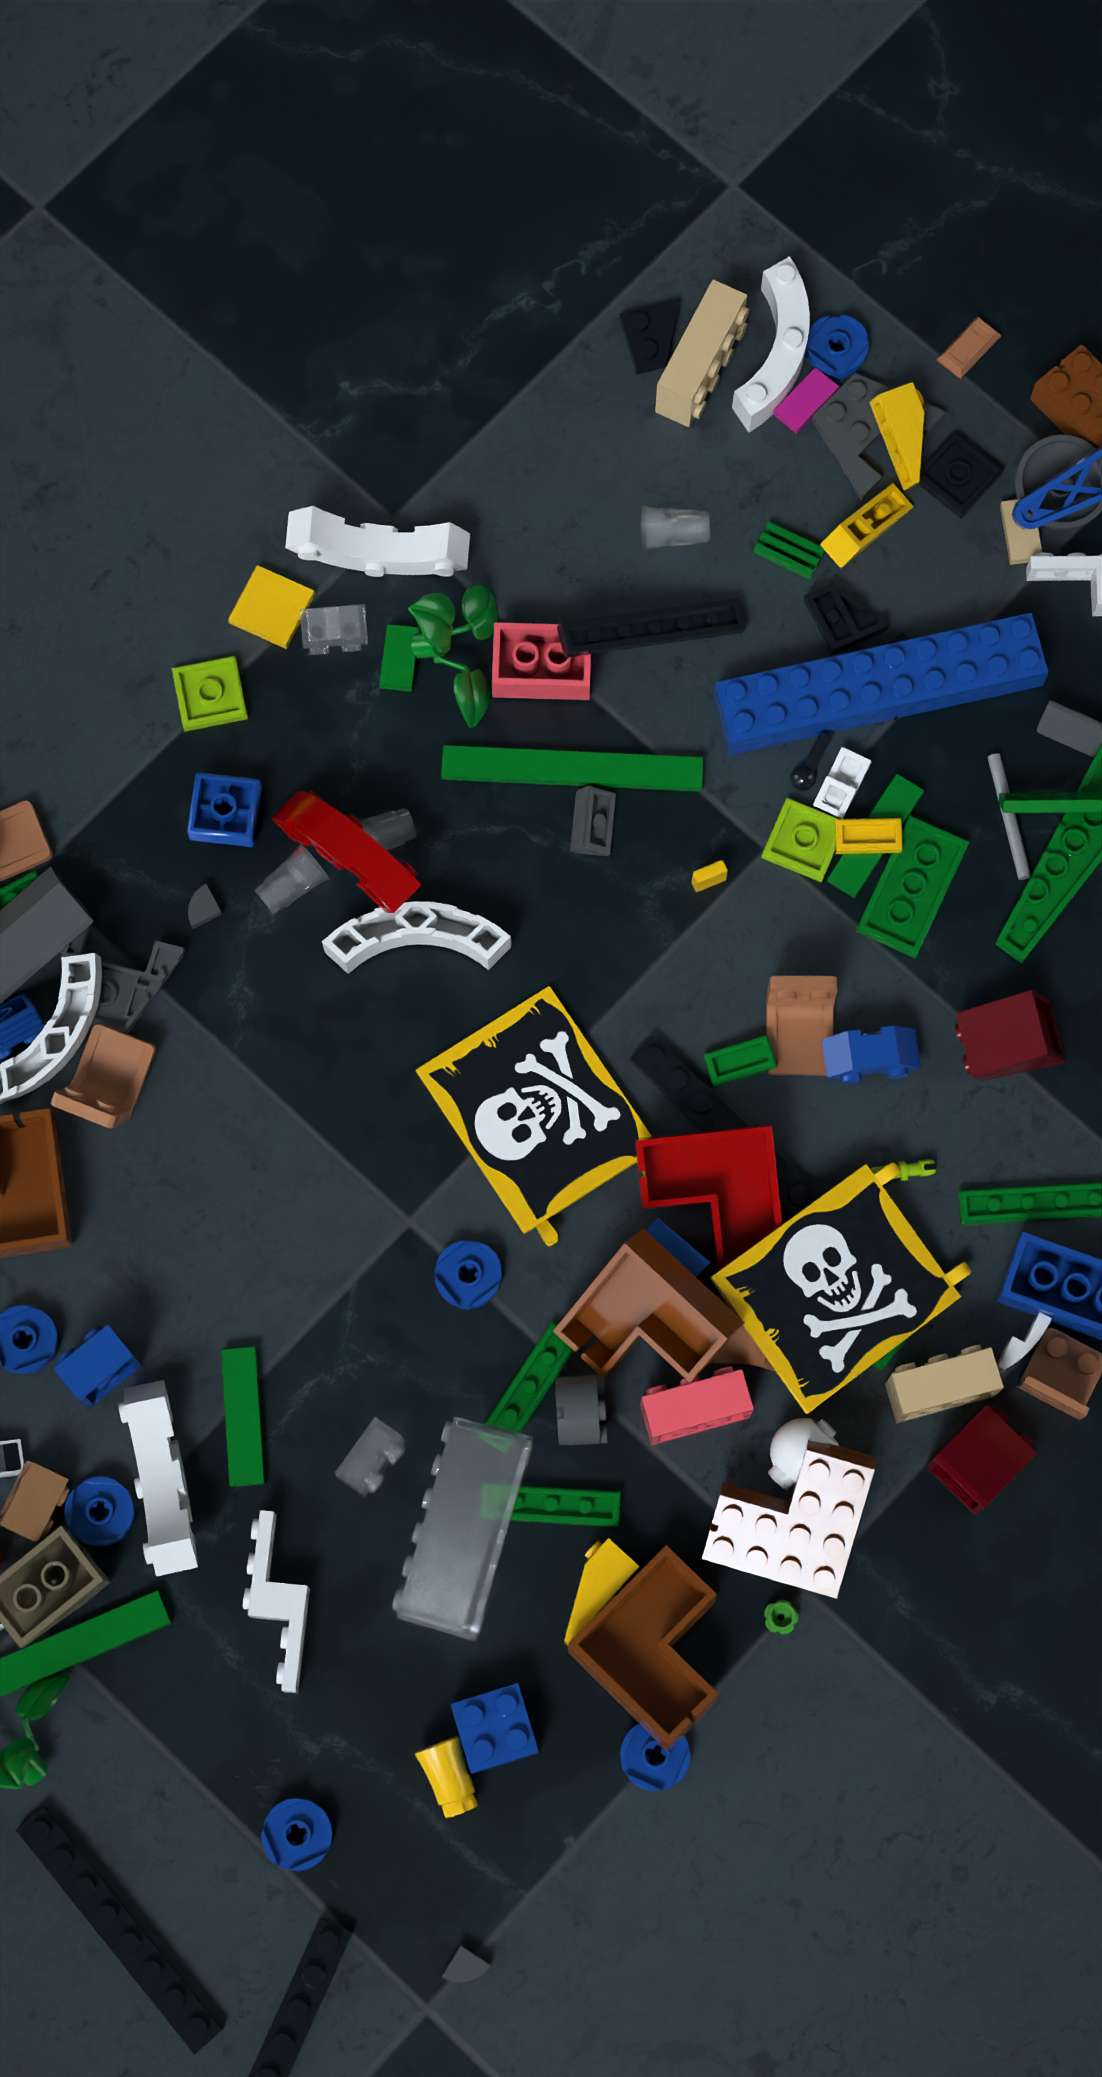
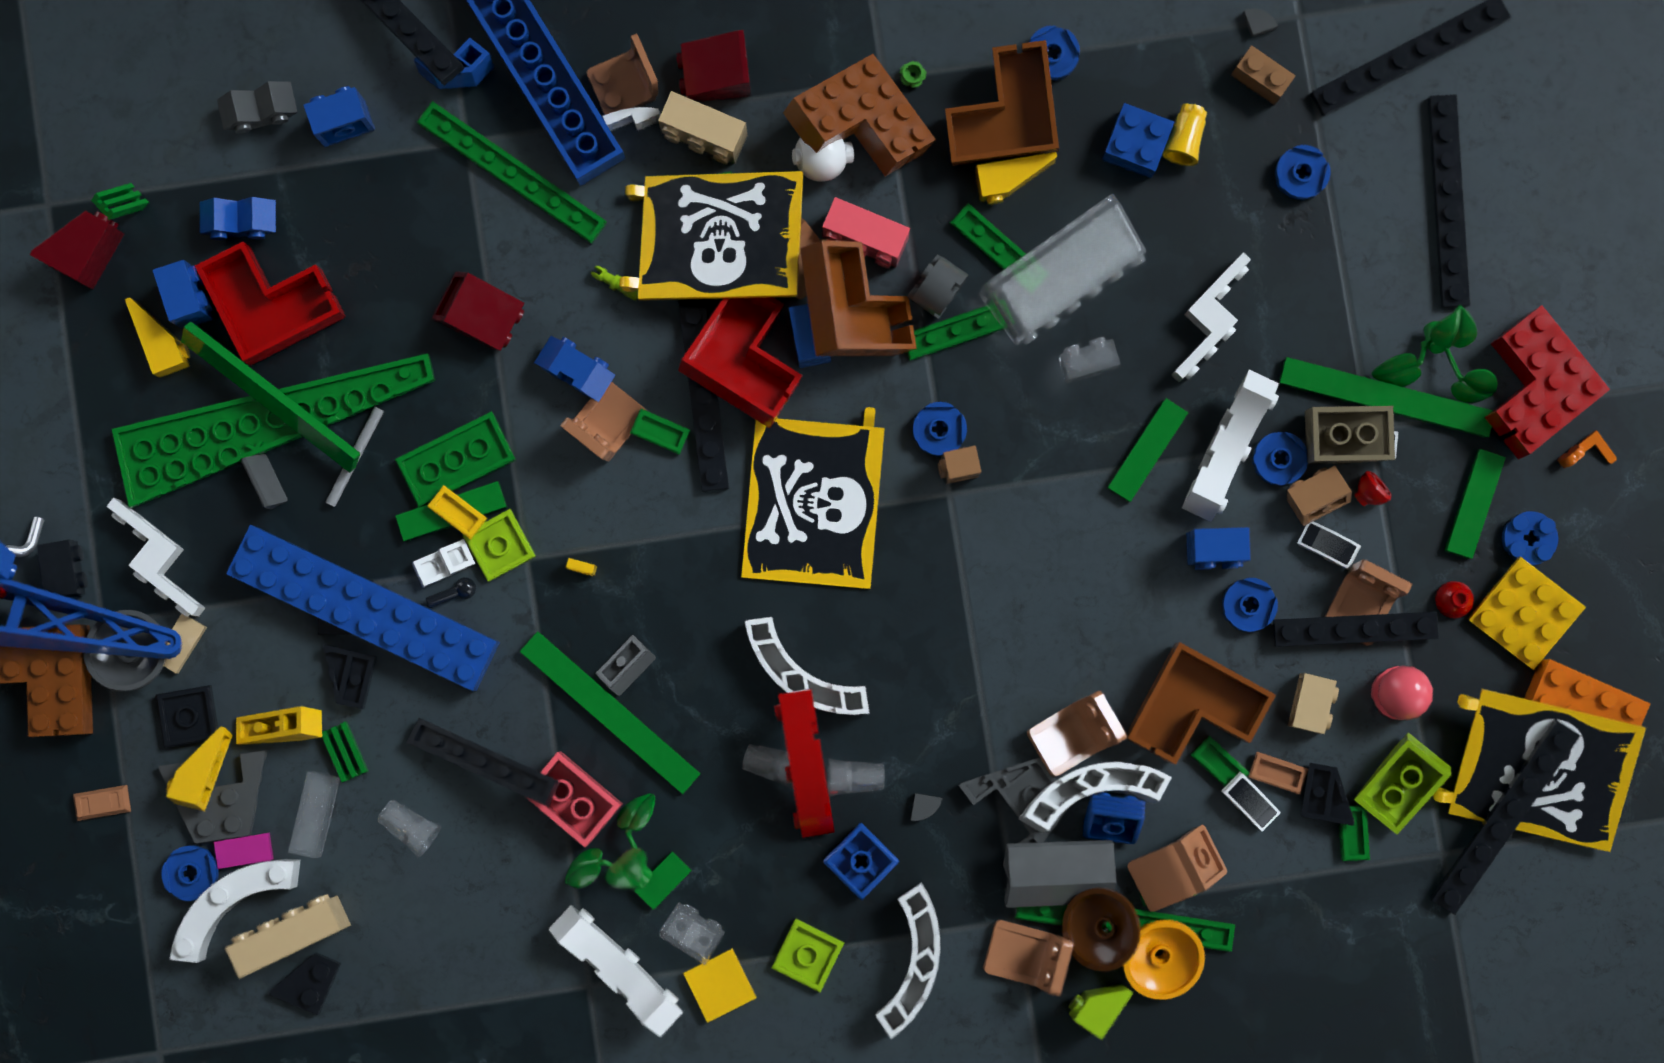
camera: 145 degrees left, 10 degrees up
none -> clear brick [288,771,340,859]
none -> white brick [876,882,940,1038]
none -> medium nougat brick [937,445,981,484]
none -> medium nougat brick [1231,45,1296,105]

